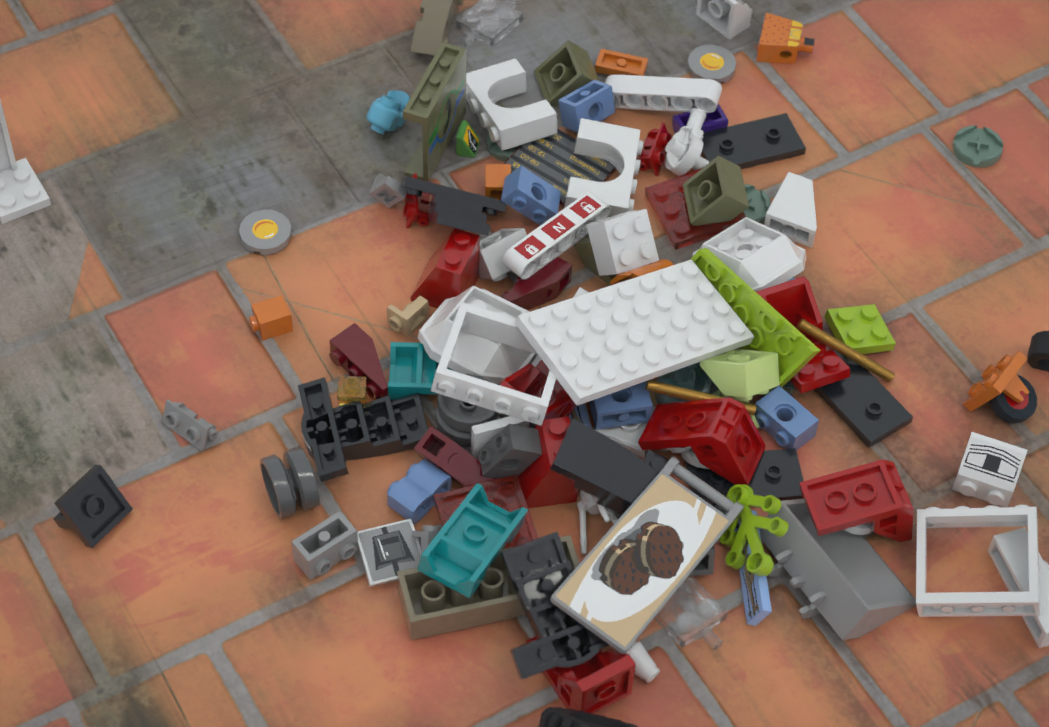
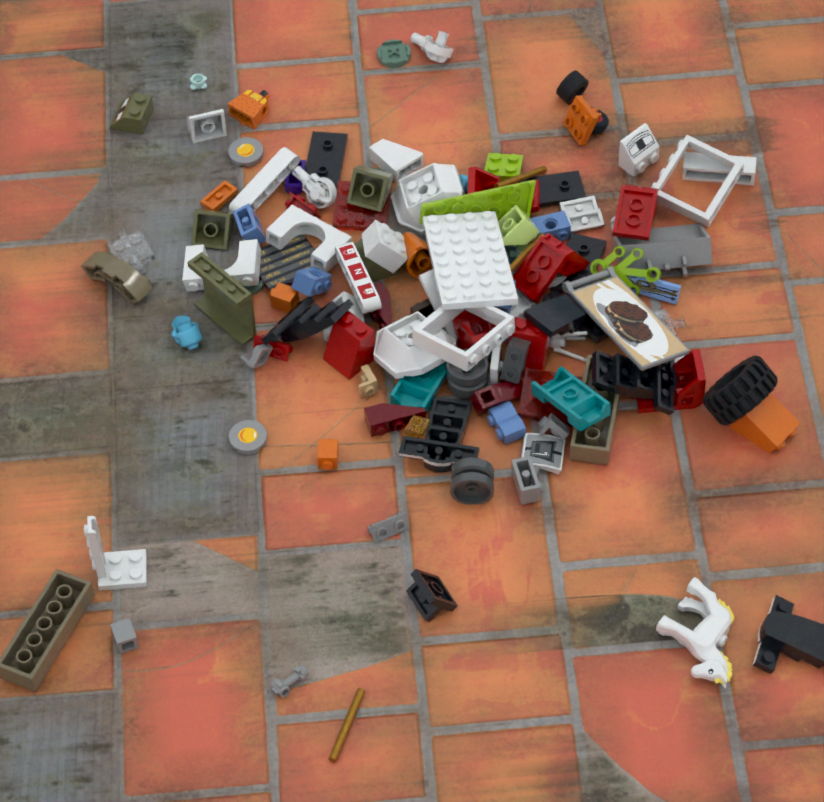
camera: 60 degrees left, 0 degrees up
none -> white pin [410,31,454,63]
none -> white slope [559,196,605,233]

